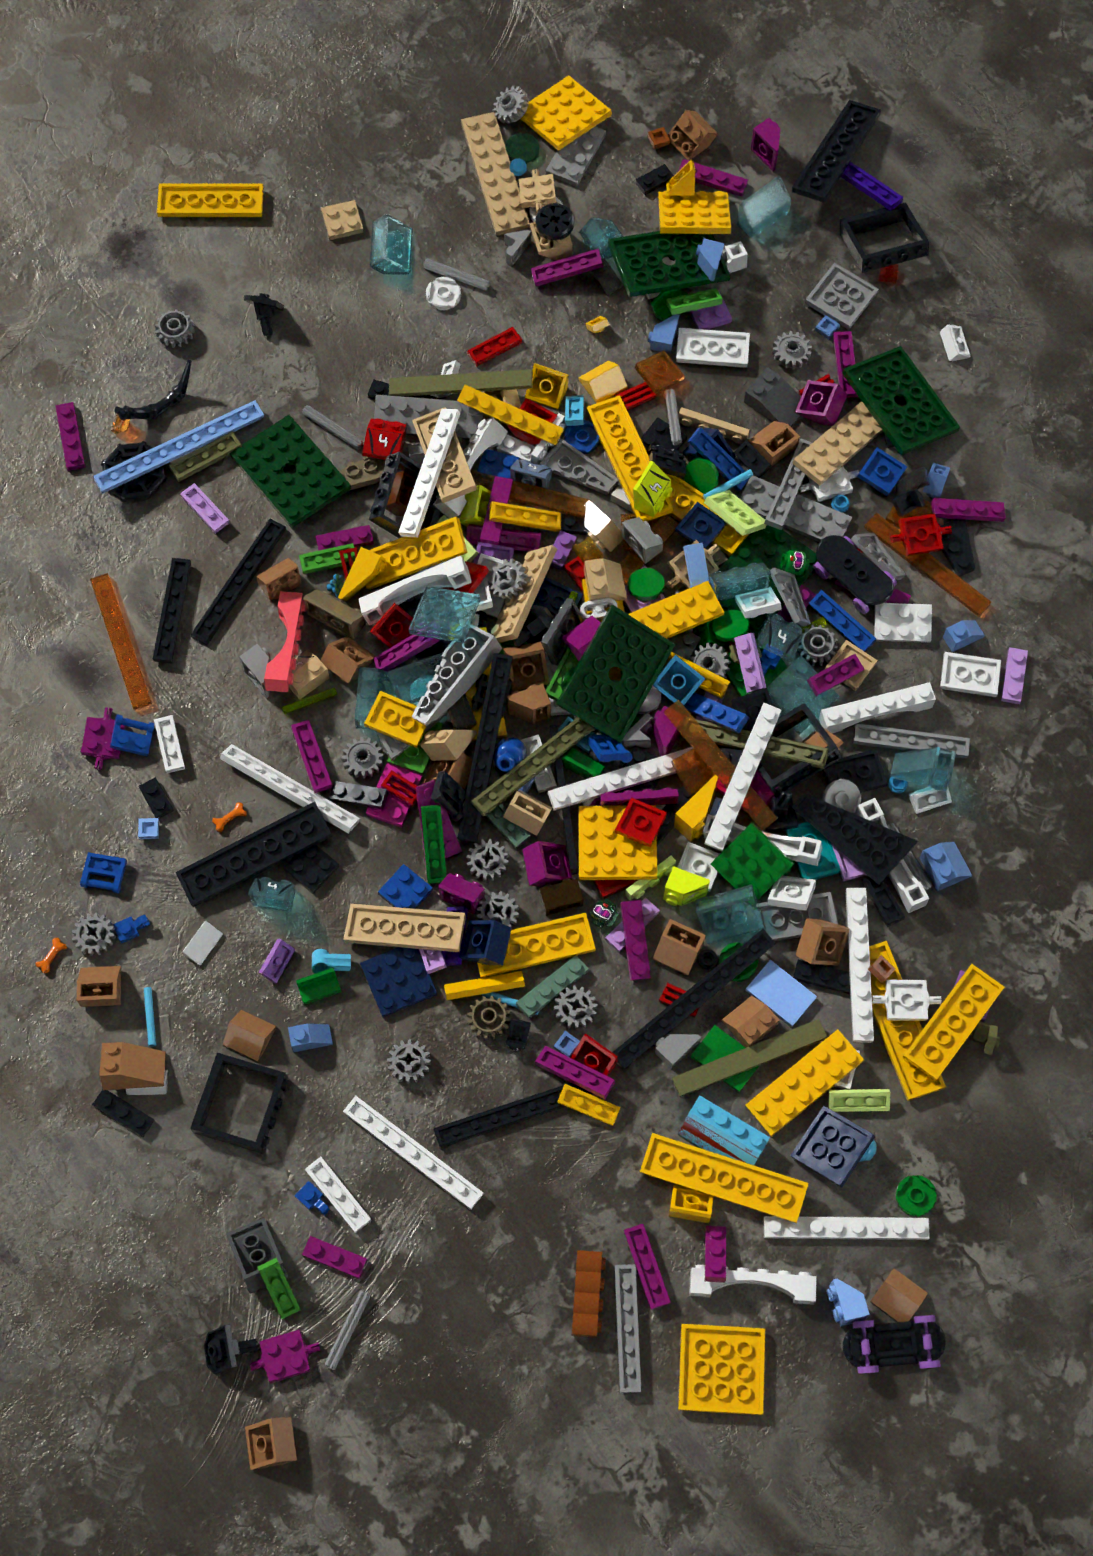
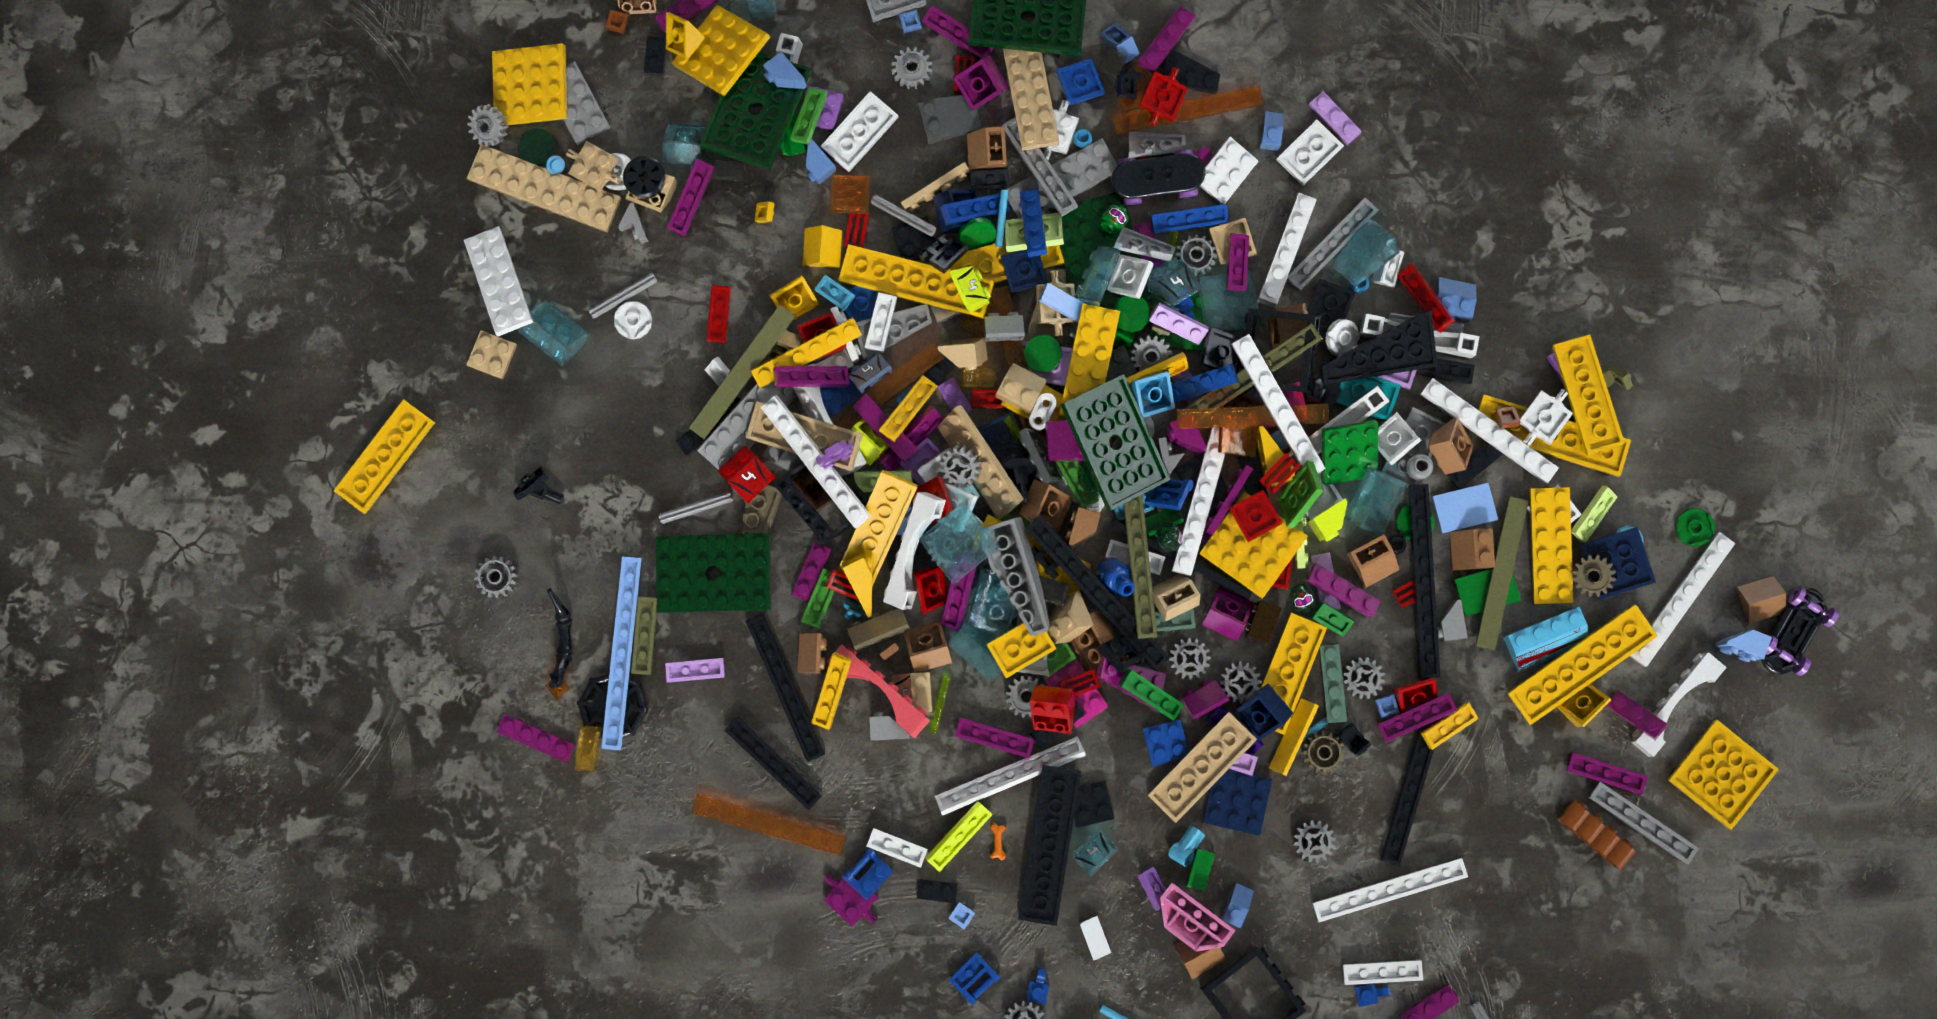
camera: 50 degrees left, 15 degrees up
none -> white plate [464,226,533,337]
none -> clear yellow slope [575,726,601,772]
none -> magenta plate [773,366,850,387]
none -> yellow tile [811,652,852,730]
none -> medium lavender plate [816,440,854,470]
none -> white plate [865,292,897,353]
none -> medium nougat tile [880,643,899,661]
none -> neon yellow plate [925,801,993,872]
none -> blue plate [1019,188,1048,257]
none -> red slope [1029,685,1075,734]
none -> clear green head [1155,523,1183,552]
none -> bright pink wedge [1160,883,1235,952]
none -> red tile [1259,453,1300,494]
none -> bright green plate [1278,461,1324,529]
none -> green plate [1311,601,1354,637]
none -> red tile [1397,263,1455,333]
none -> light grey head [1406,454,1433,480]
none -> dark tan gear [1572,554,1616,597]

